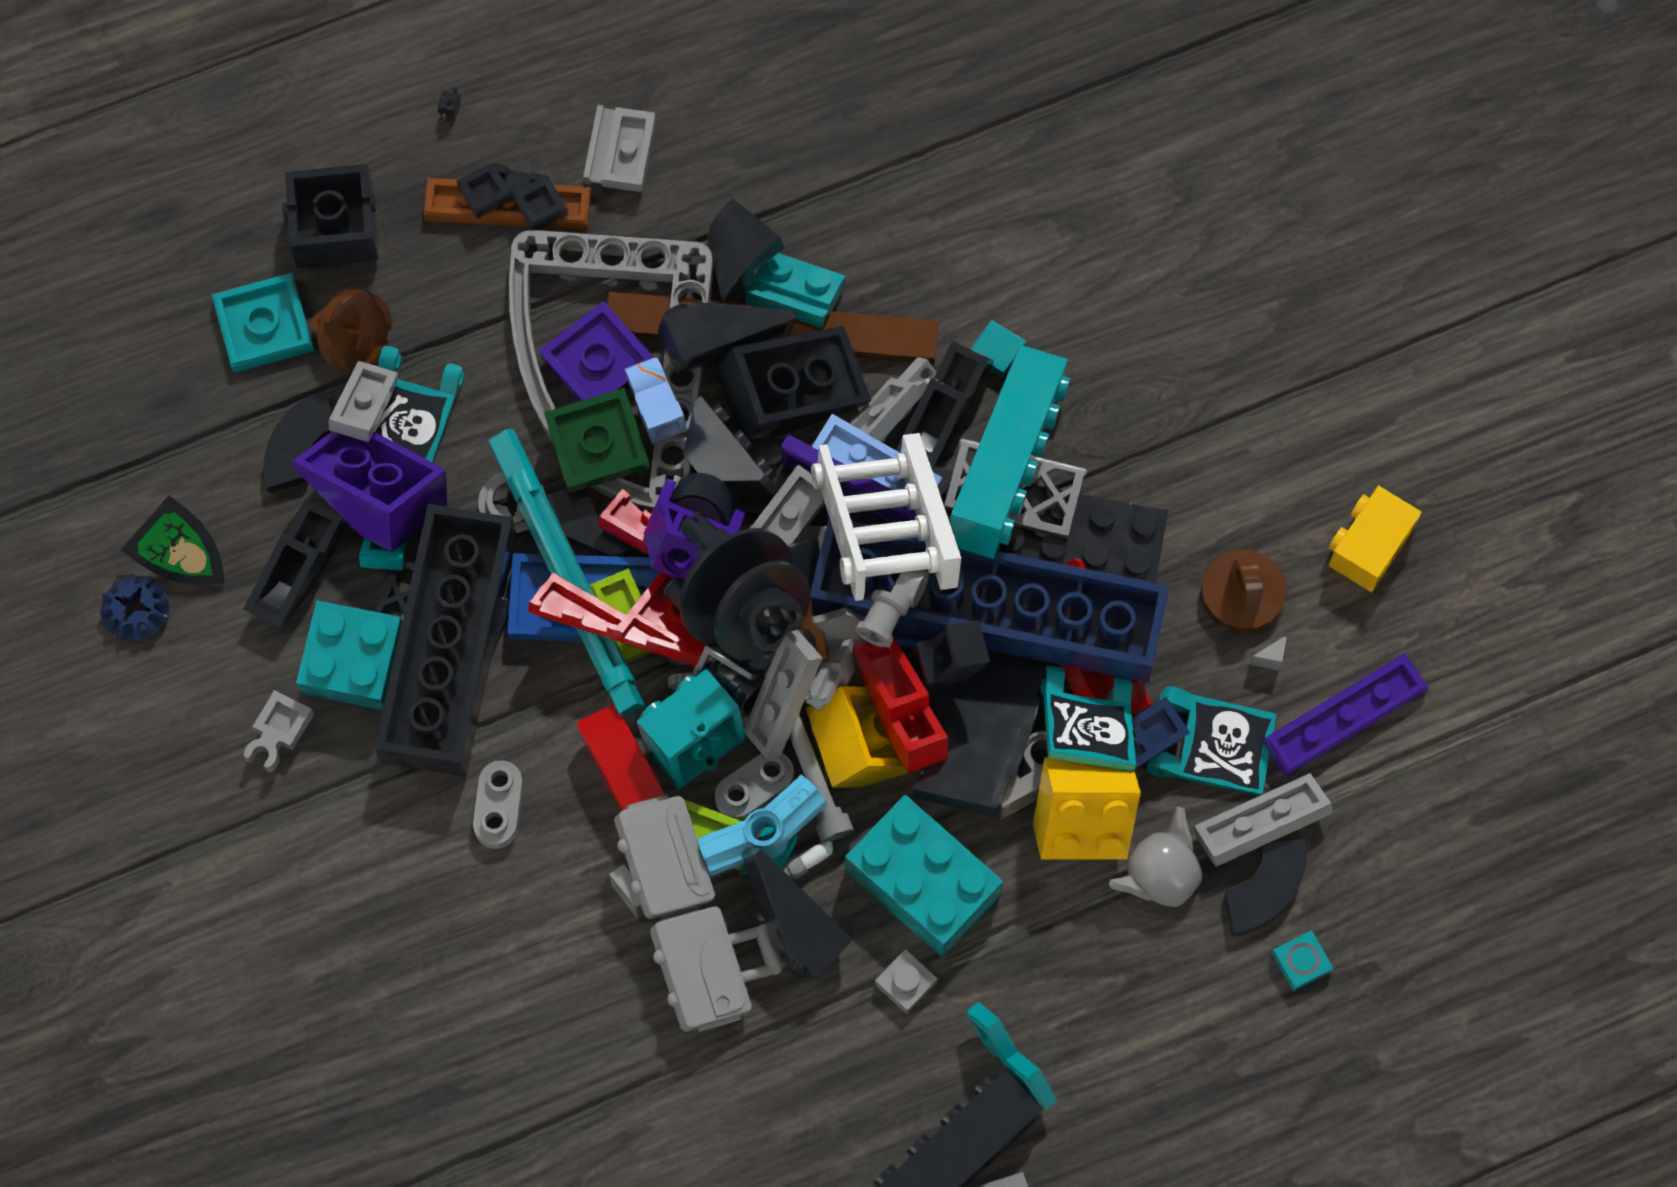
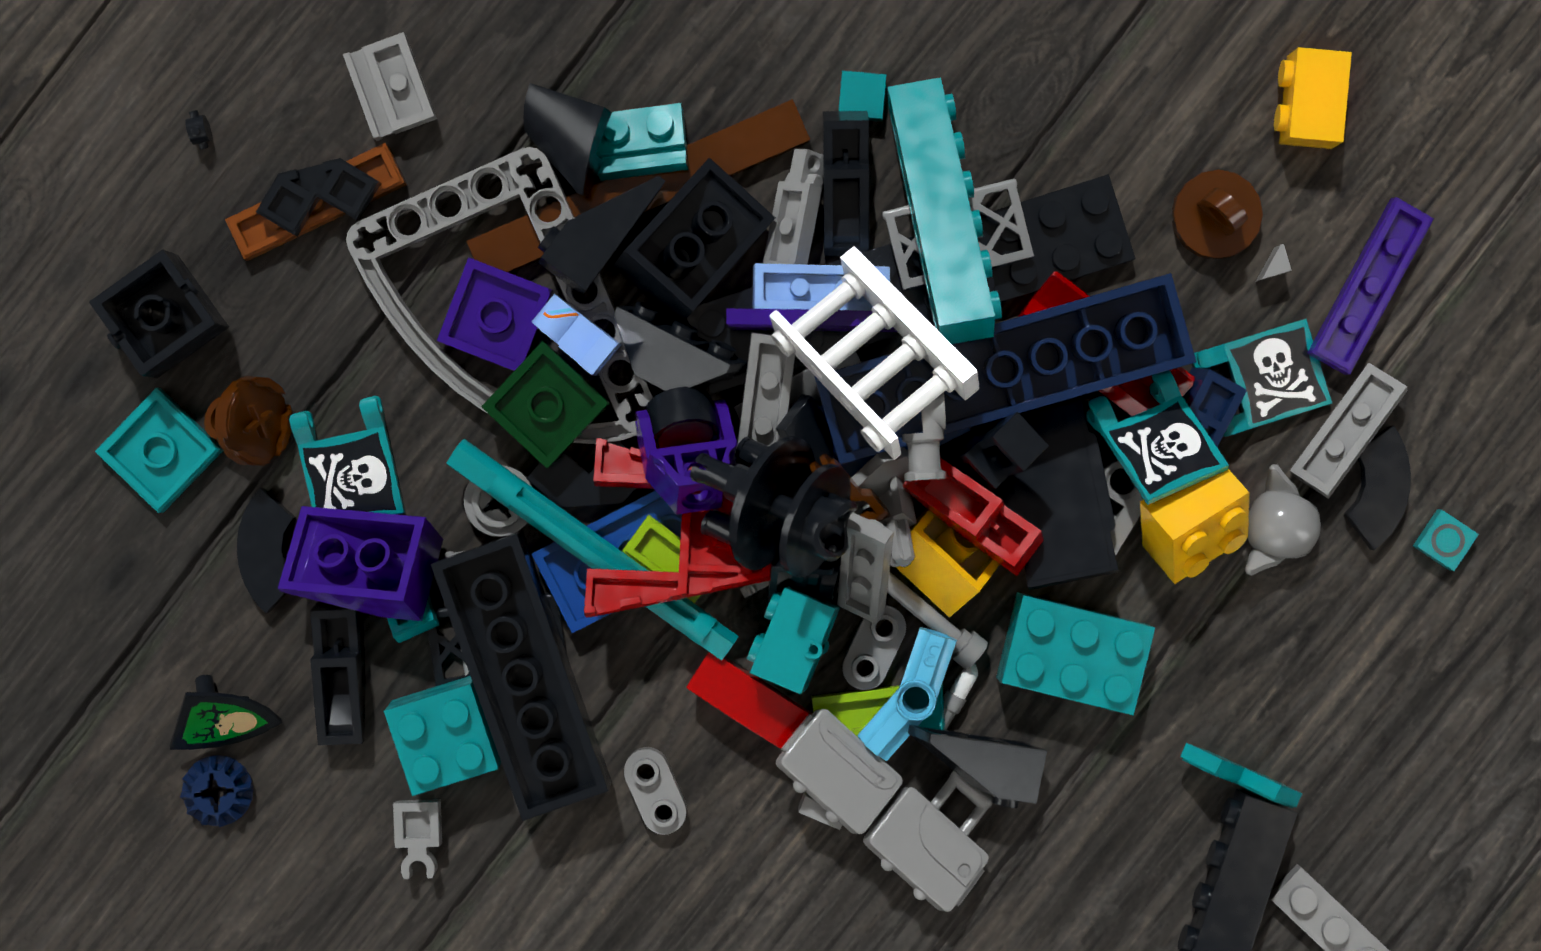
camera: 30 degrees left, 20 degrees up
light grey plate [329,361,398,442] -> none
light grey plate [875,949,938,1014] -> none

